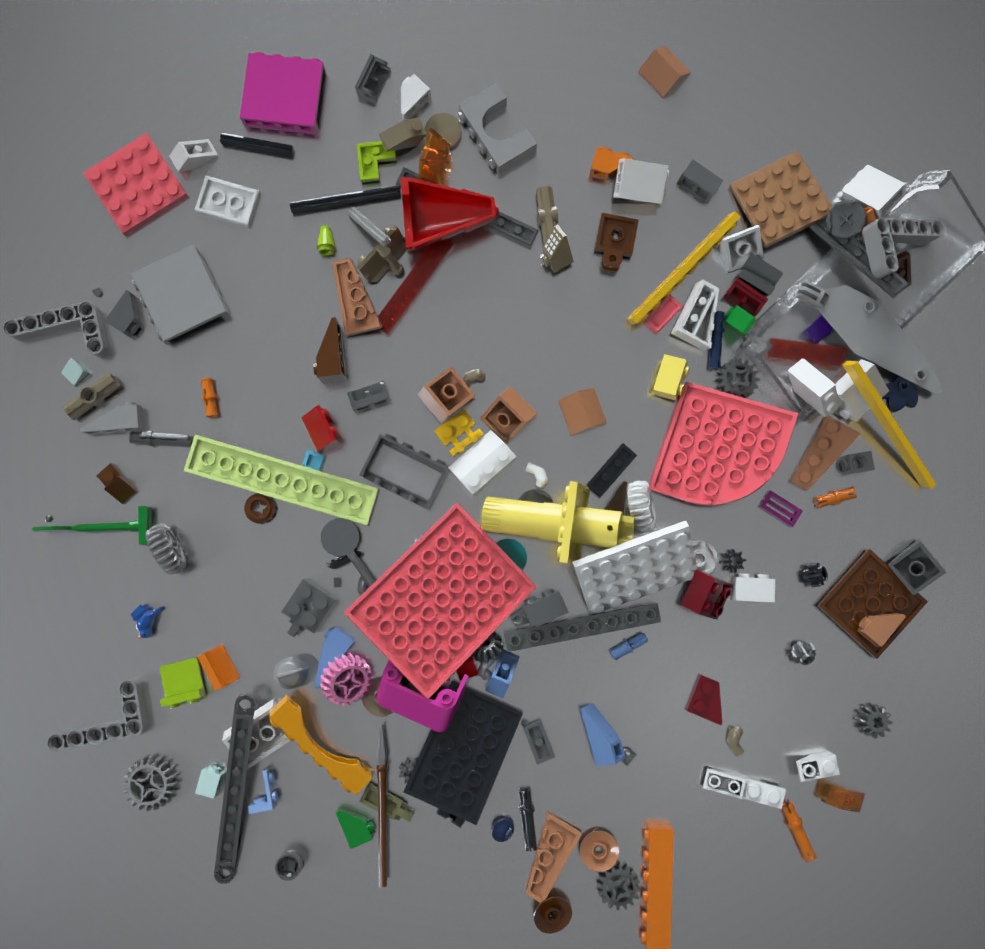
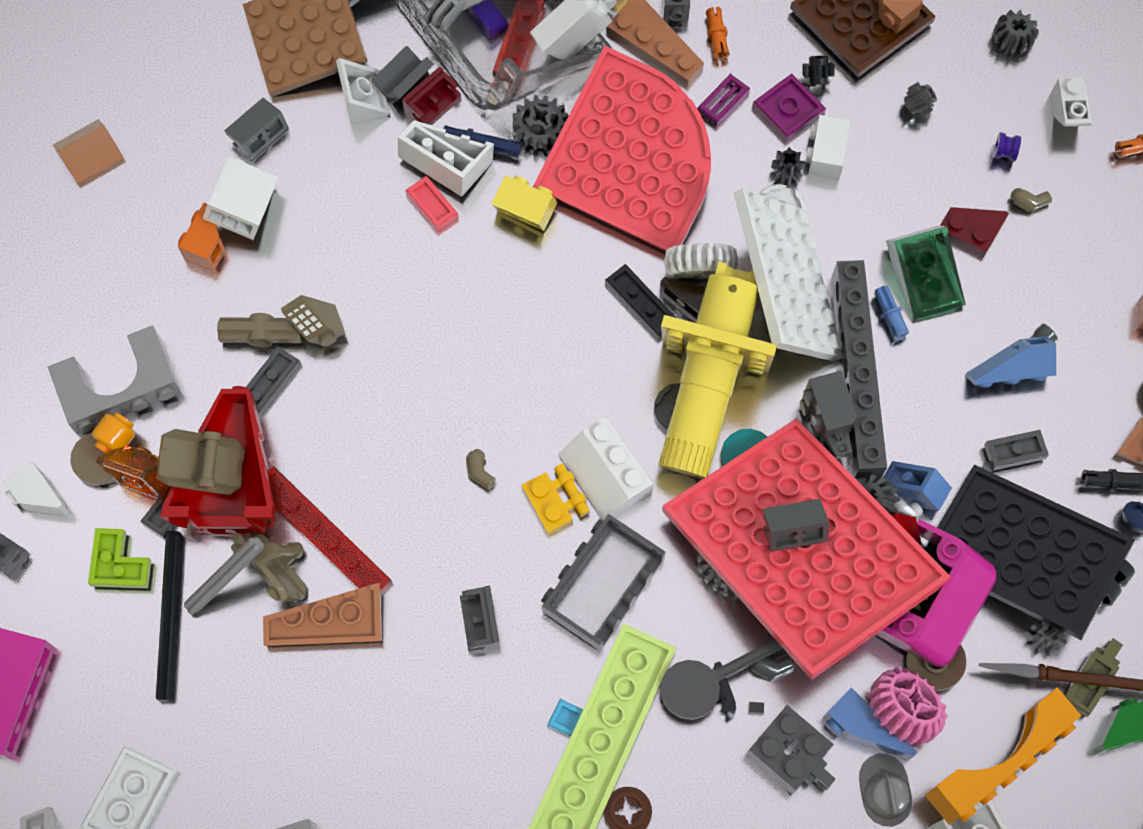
camera: 80 degrees left, 15 degrees down
black axle [220,133,293,156] -> none
red slope [301,405,342,454] -> none
reddish brown slope [313,317,346,383] -> none
lime cone [316,226,335,256] -> none
dark tan slope [379,118,426,152] -> none
nougat slope [417,366,476,424] -> none
nougat slope [480,386,537,444] -> none
white arm [525,462,548,488] -> none
nougat slope [558,388,607,436] -> none
reddish brown plate [595,213,639,273] -> none
yellow plate [626,212,740,325] -> none
dark red slope [681,569,733,620] -> none
white slope [703,768,786,809] -> none
green slope [725,305,757,335] -> none
clear orange slope [821,782,865,813] -> none
none -> light orange head [92,412,135,455]
none -> dark tan shield [156,429,245,495]
none -> magenta tile [752,73,826,142]
none -> dark grey hinge [763,499,829,552]
none -> clear green slope [886,226,966,320]
none -> dark purple wheel [993,132,1021,162]

